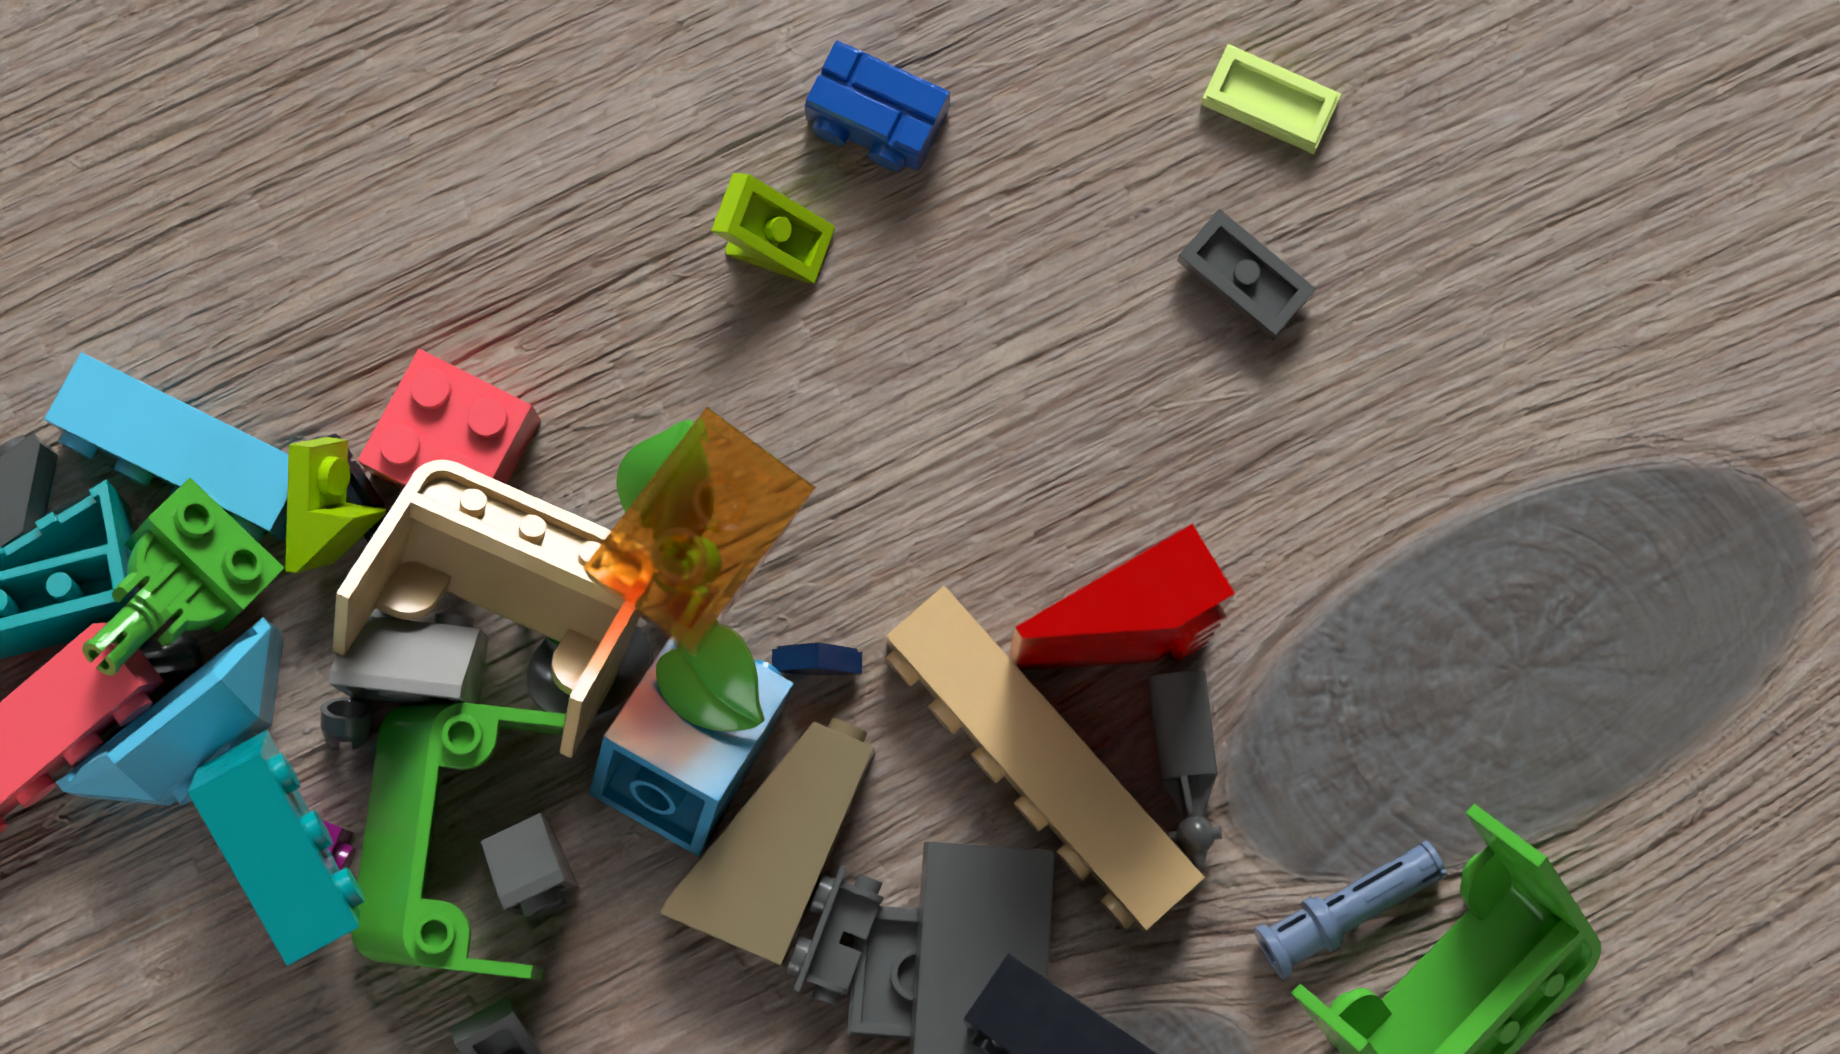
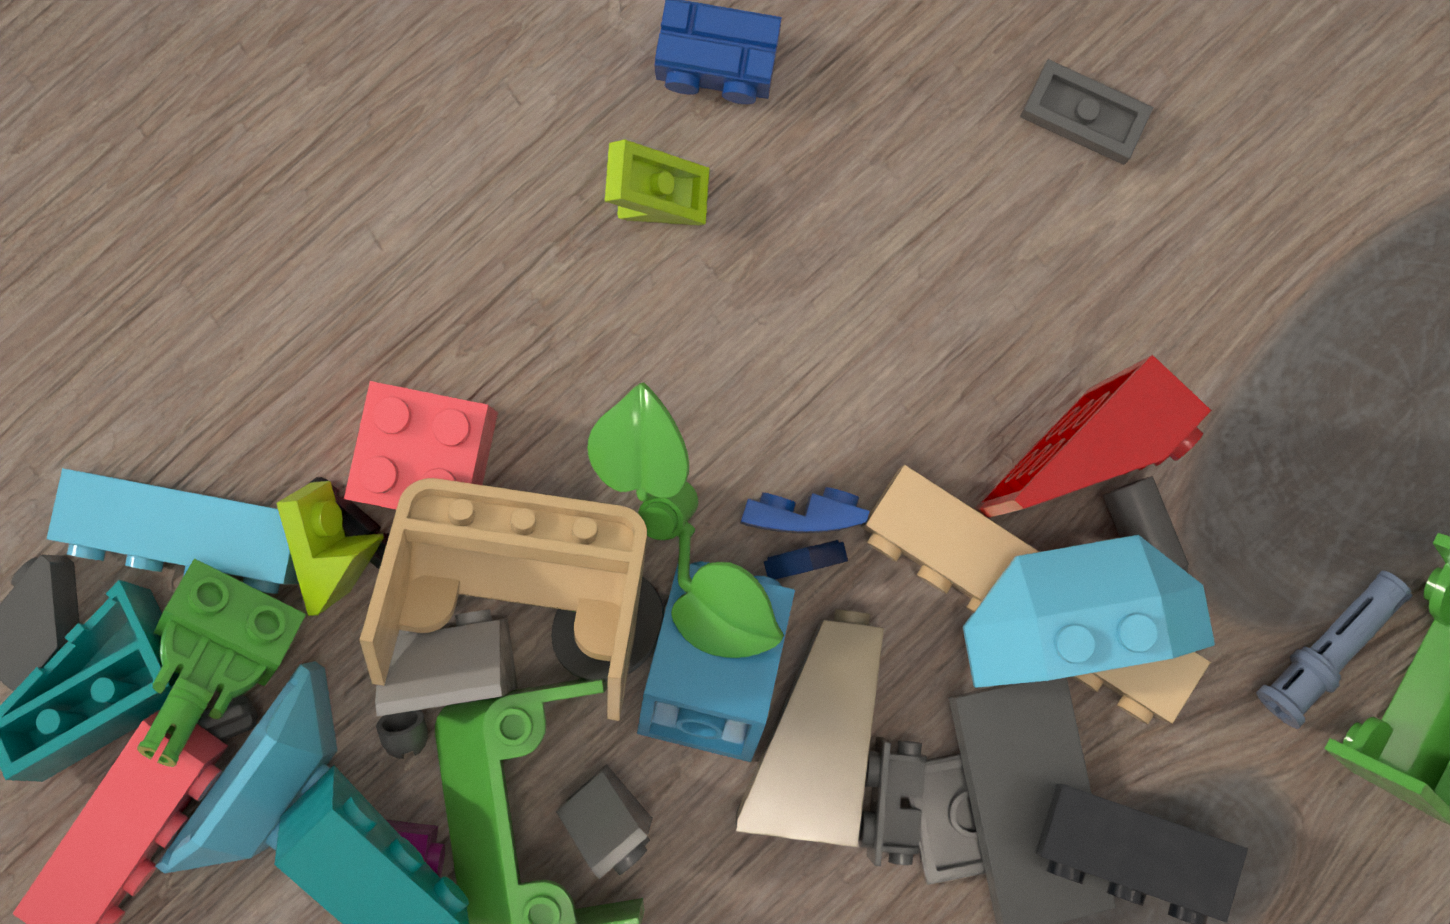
camera: 20 degrees left, 5 degrees up
clear orange slope [583,407,815,657] -> none
none -> blue slope [740,487,870,533]
none -> medium azure wedge [963,535,1215,688]

